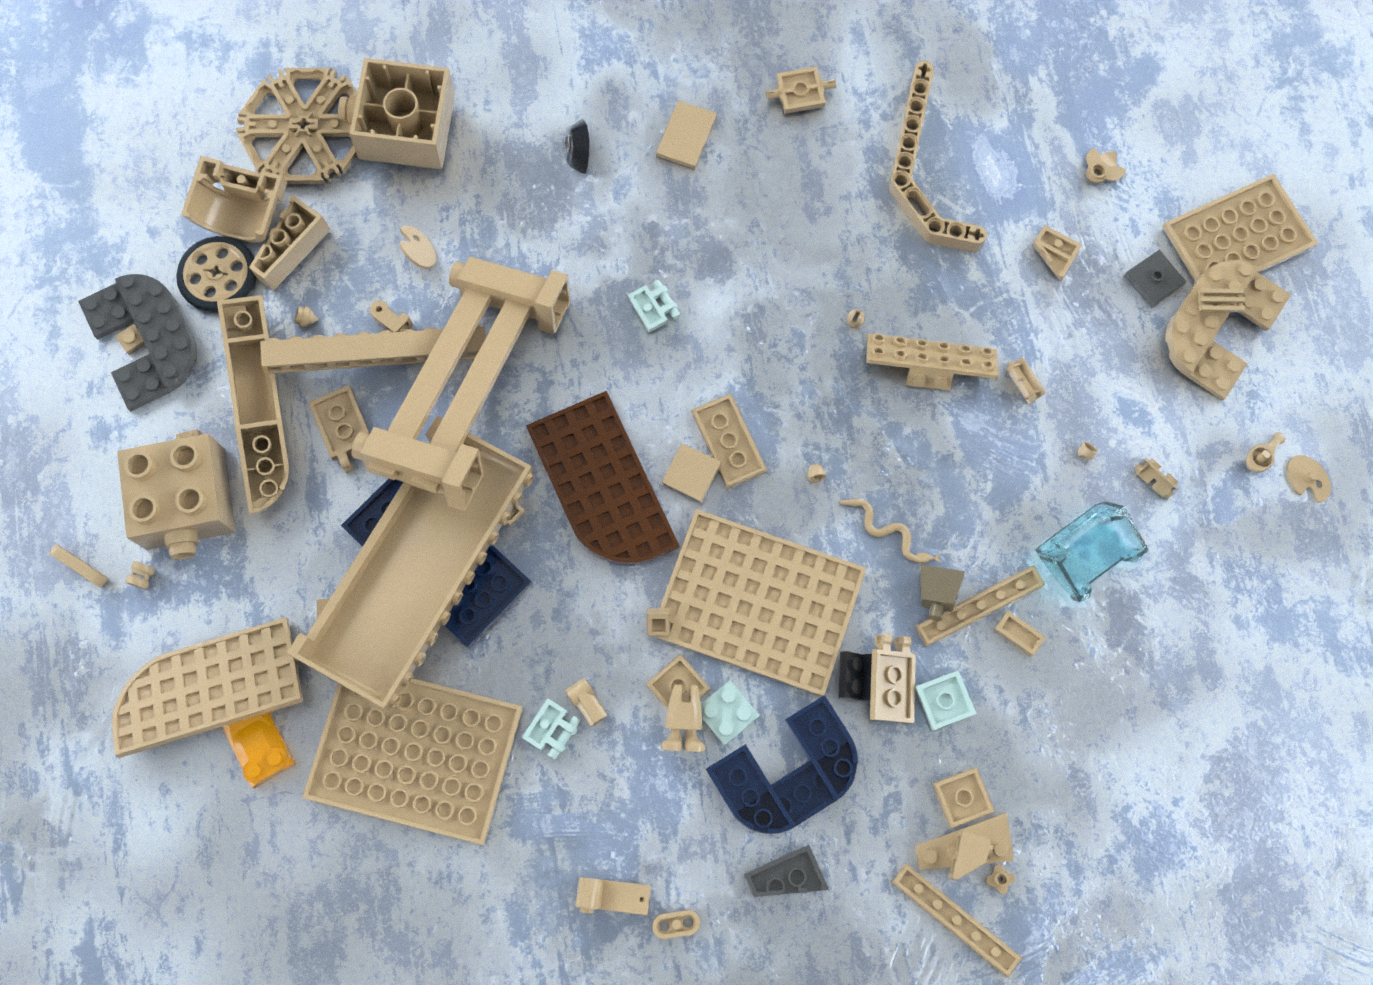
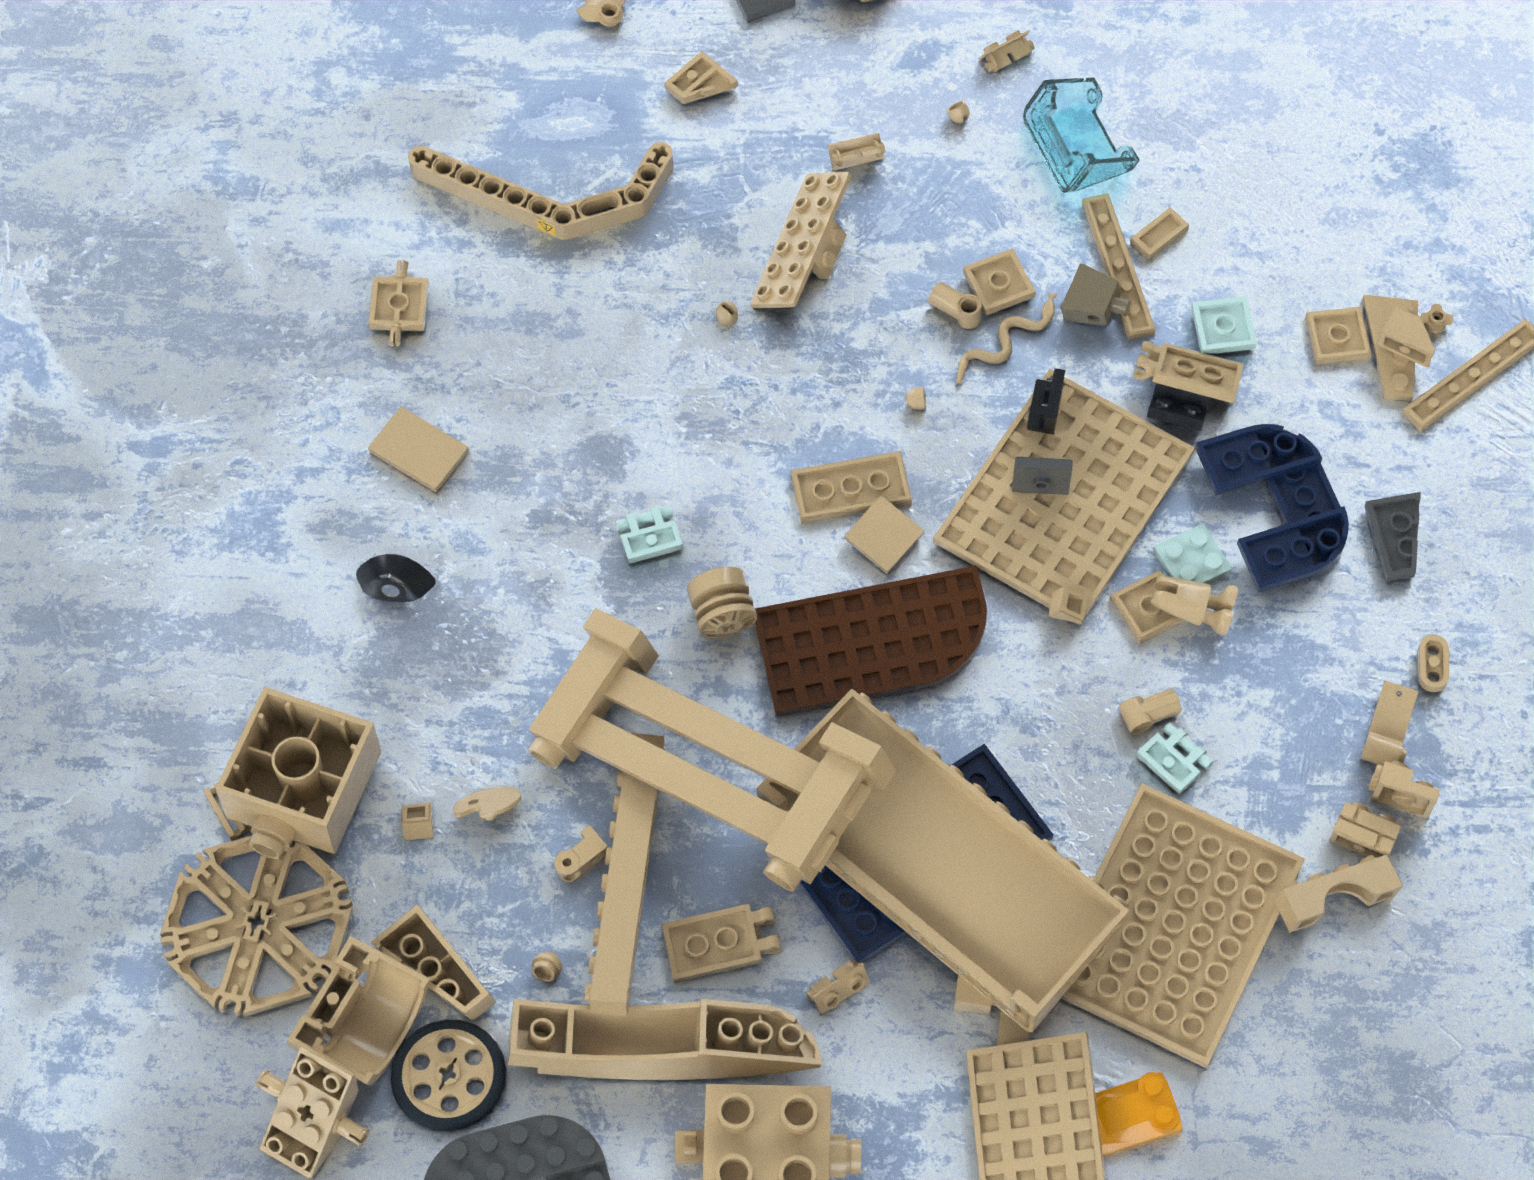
camera: 75 degrees left, 10 degrees down
none -> tan slope [256,1045,370,1179]
none -> tan slope [401,803,433,840]
none -> tan wheel [687,567,757,639]
none -> tan hinge [806,960,870,1015]
none -> tan piece [928,281,981,329]
none -> tan plate [963,248,1036,316]
none -> dark grey plate [1012,457,1073,495]
none -> black bracket [1027,368,1066,435]
none -> tan arch [1274,855,1403,933]
none -> tan brick [1329,802,1401,858]
none -> tan plate [1368,761,1440,819]

